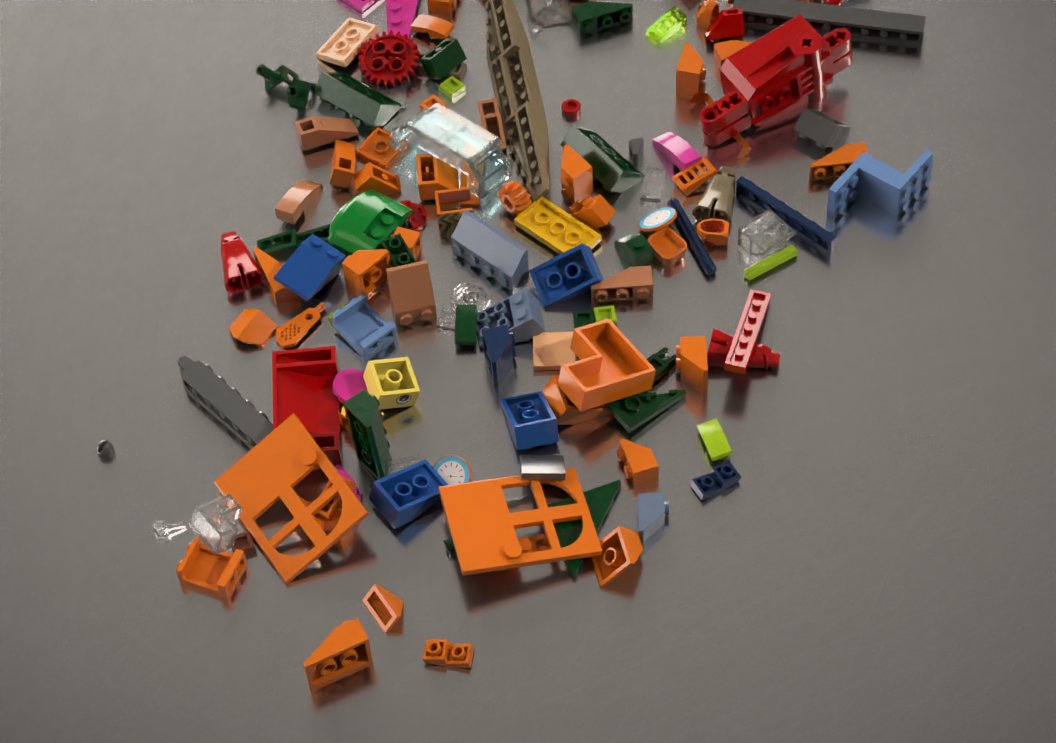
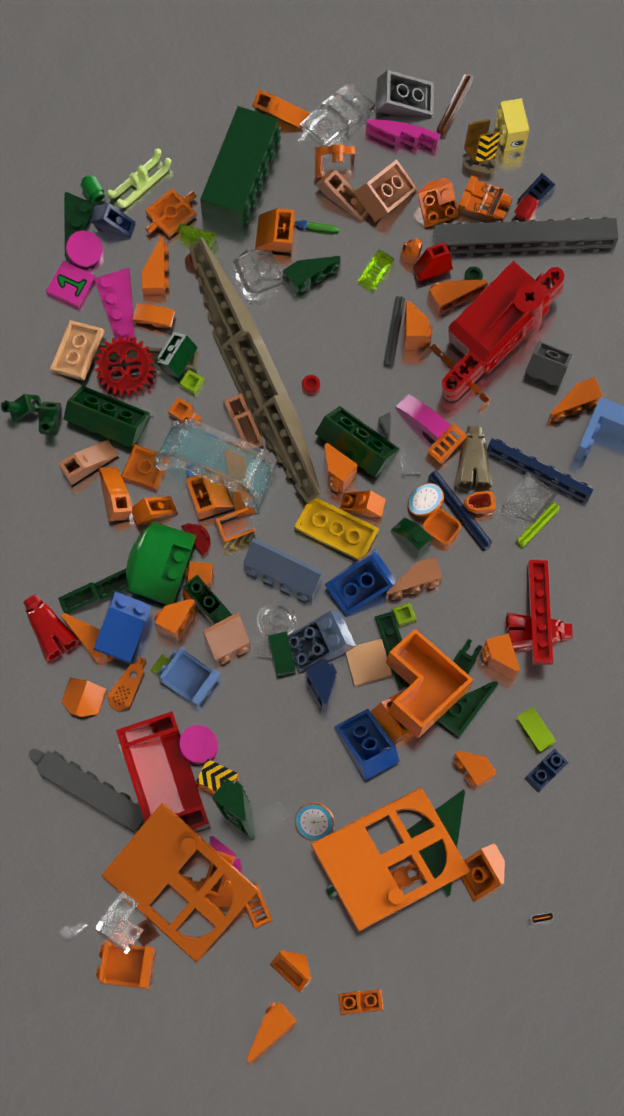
camera: 20 degrees left, 20 degrees up
nougat slope [275,179,323,224] -> none
light yellow brick [363,357,420,410] -> none
blue slope [369,459,448,529] -> none
orange gear [498,181,532,216] -> none
flat silver slope [519,455,566,480] -> none
sand blue slope [638,493,669,543] -> none
none -> orange slope [245,882,272,928]
none -> dark grey axle [384,296,405,365]
none -> piece [529,912,554,925]

